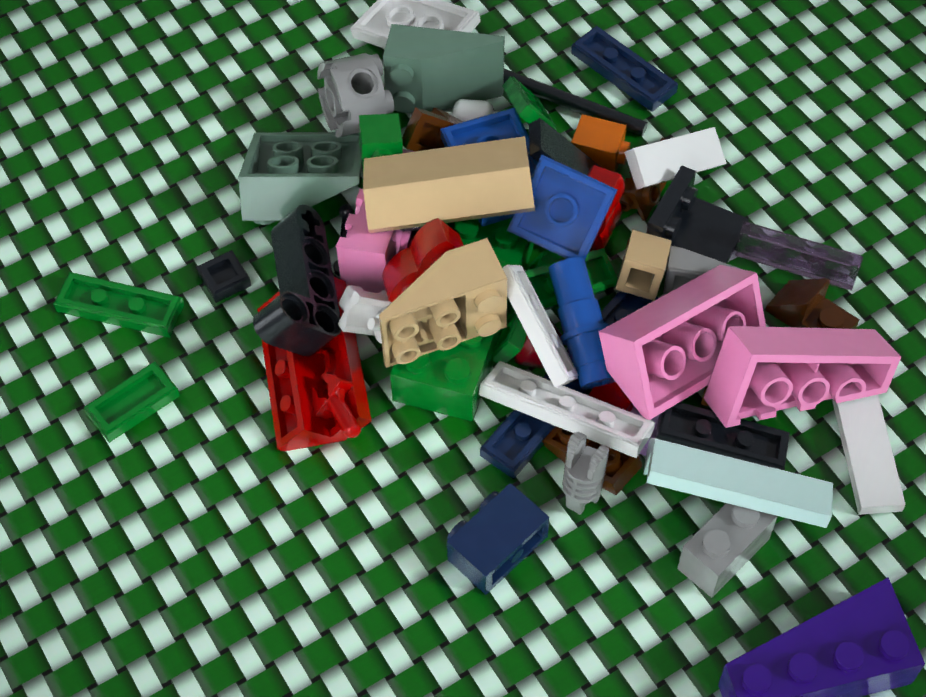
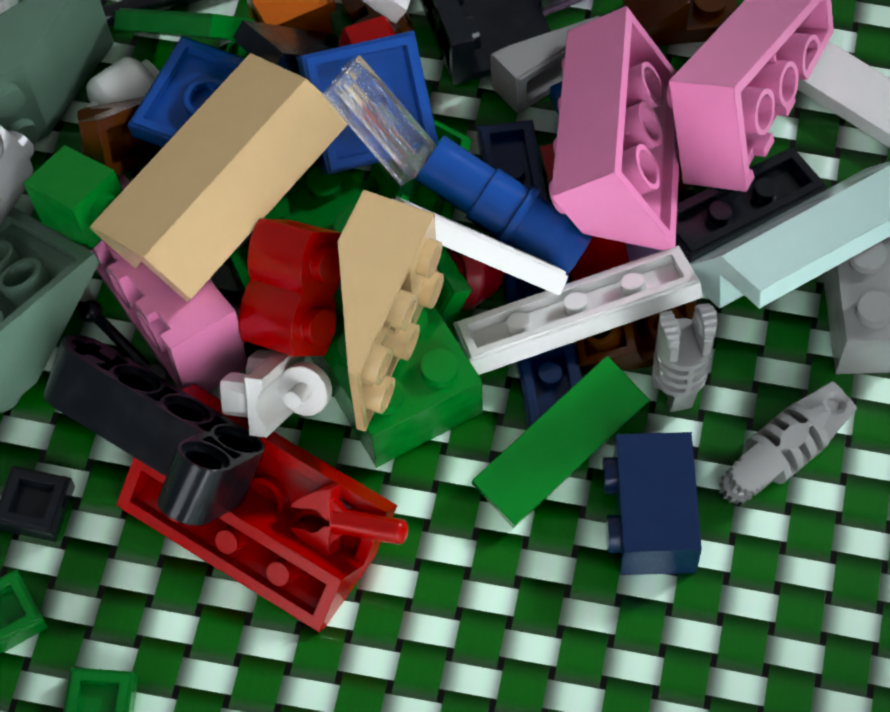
camera: 45 degrees left, 5 degrees up
tan brick [615,229,672,301] -> none
none -> clear tile [322,55,436,186]
none -> green tile [471,356,650,528]
none -> light grey hinge [719,381,857,505]

